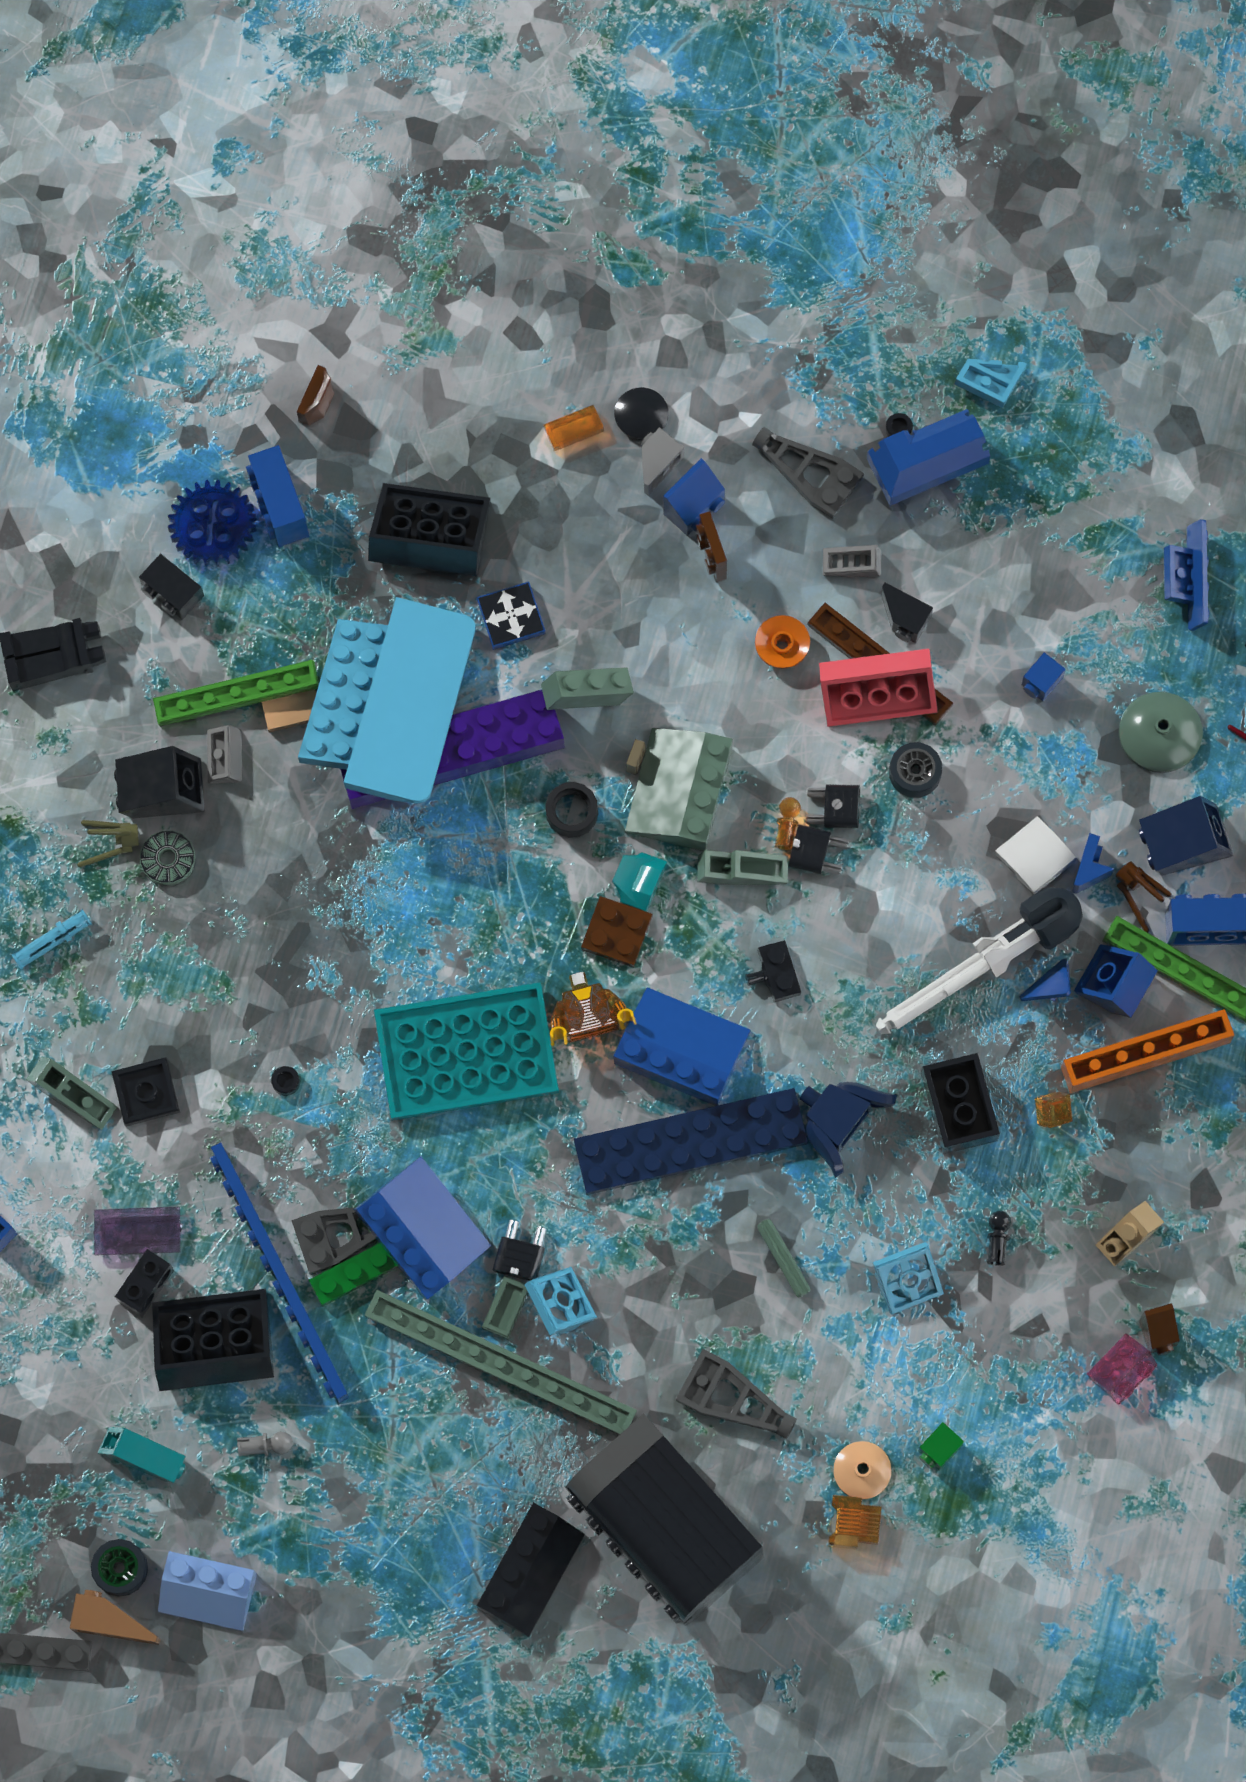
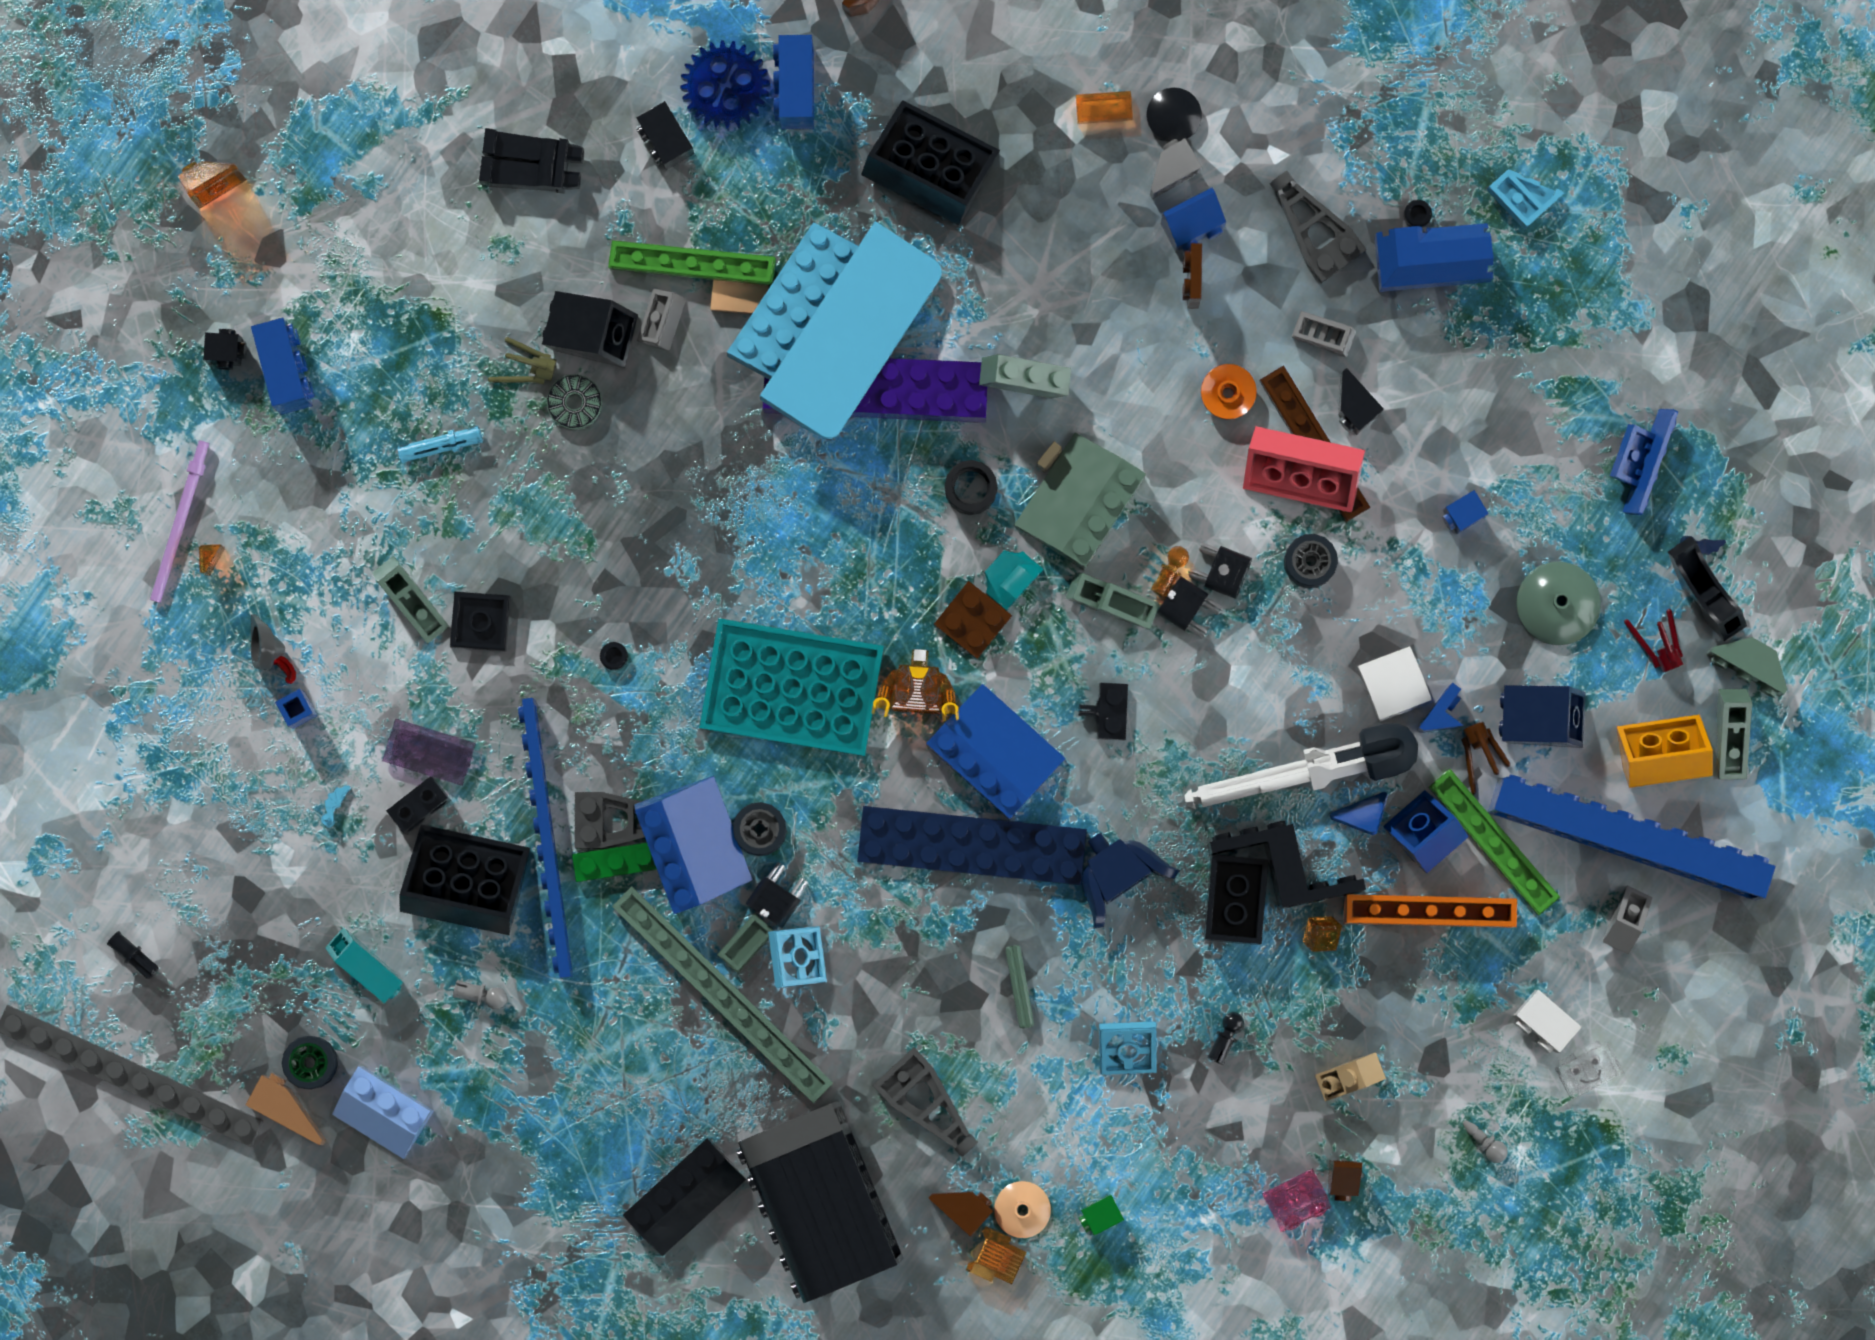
camera: 20 degrees right, 10 degrees up
tile [477,582,546,650] -> none
none -> medium azure piece [321,785,351,828]
none -> wheel [733,802,787,856]
none -> reddish brown slope [928,1191,993,1237]
none -> black bracket [1207,820,1366,910]

